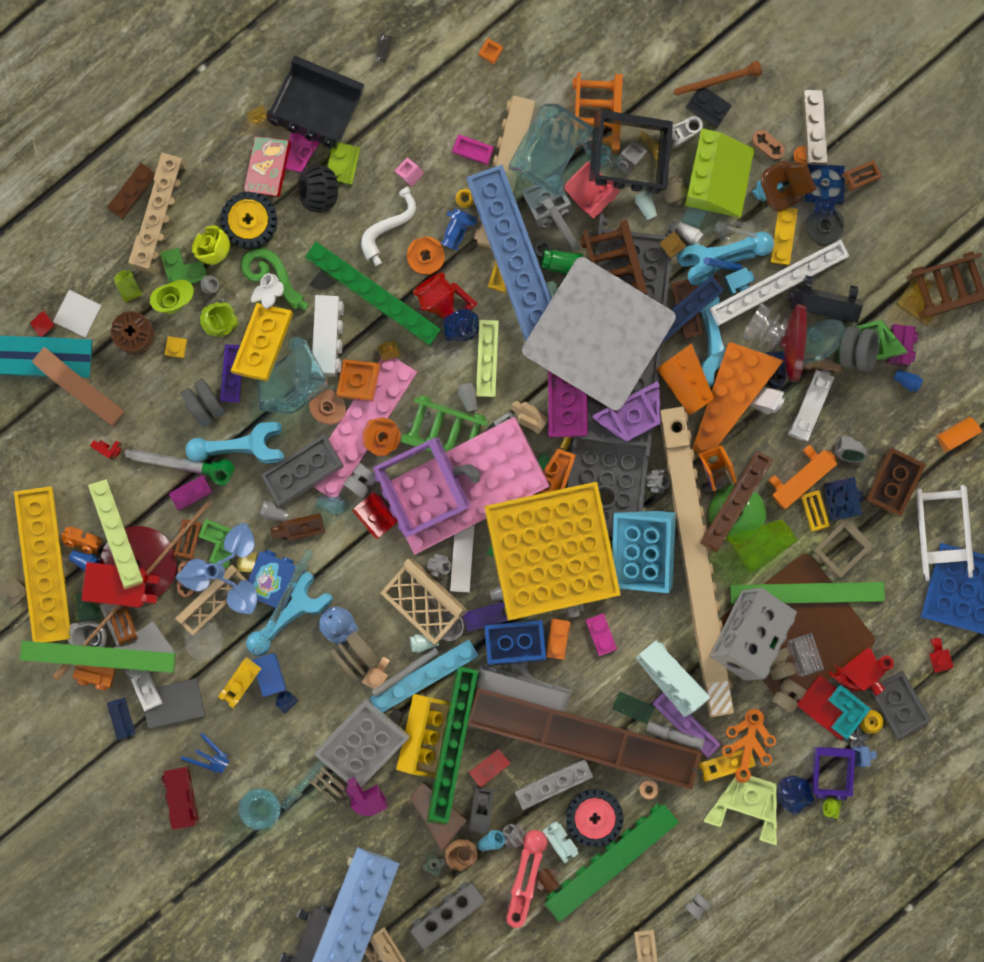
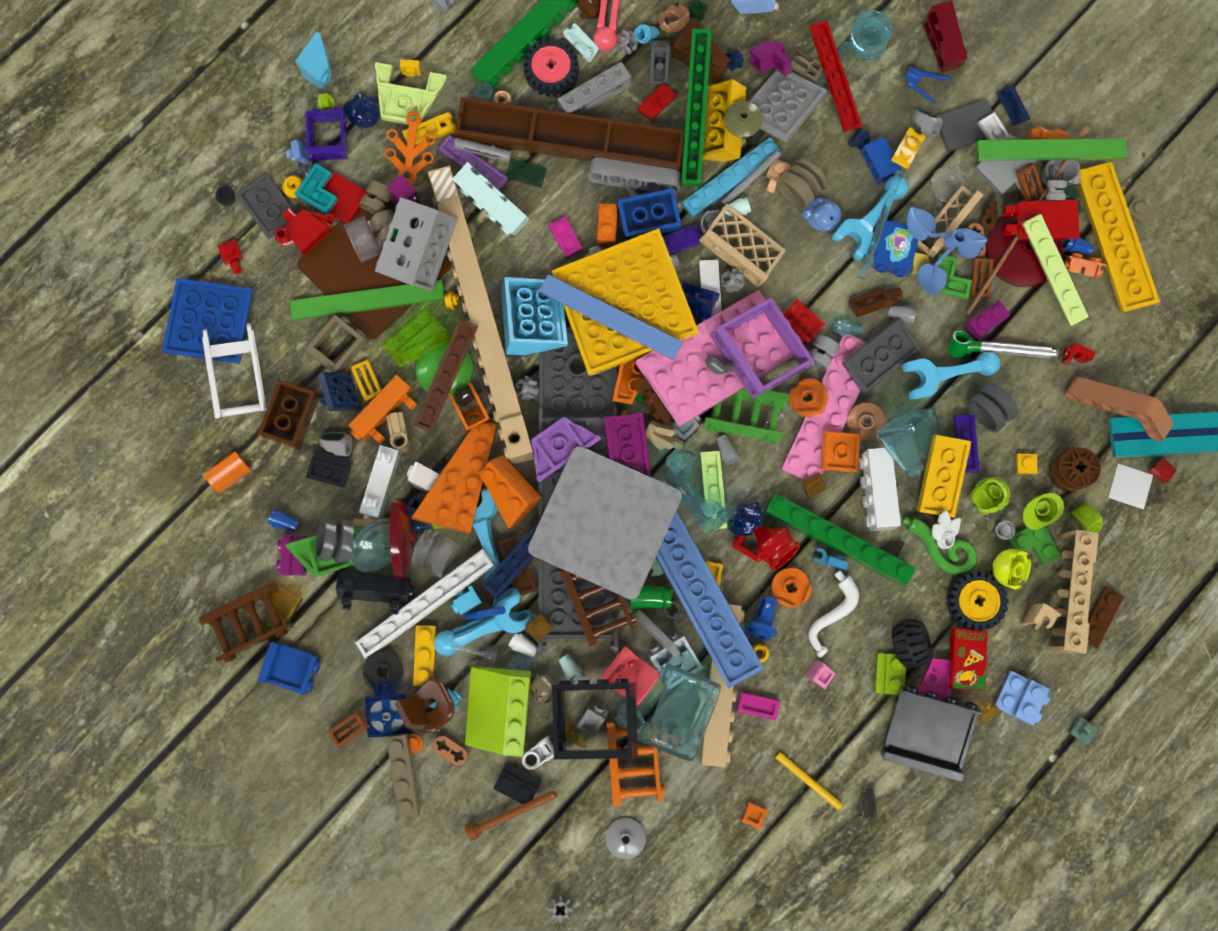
camera: 170 degrees right, 5 degrees down
none -> black tile [215,186,236,206]
none -> blue panel [257,642,321,695]
none -> medium azure slope [295,31,332,89]
none -> black plate [306,450,353,488]
none -> tan piece [386,412,411,453]
none -> magenta brick [388,176,421,204]
none -> yellow plate [400,59,421,77]
none -> yellow plate [444,291,460,310]
none -> clear light blue cone [474,82,493,101]
none -> medium blue tile [539,274,683,361]
none -> light grey dish [606,817,646,859]
none -> reddish brown hinge [634,377,671,425]
none -> clear light blue windscreen [664,448,738,533]
none -> clear blue bracket [681,283,720,320]
none -> olive dish [724,101,762,138]
none -> dark blue plate [725,50,744,71]
none -> yellow bar [775,752,843,810]
none -> red tile [809,20,862,133]
none -> dark azure plate [812,548,849,571]
none -> light grey rock [912,109,943,137]
none -> reddish brown piece [980,201,998,231]
none -> light blue plate [993,671,1051,725]
none -> tan hinge [1021,603,1061,629]
none -> light grey wheel [1046,180,1067,200]
none -> sand green tile [1068,717,1098,745]

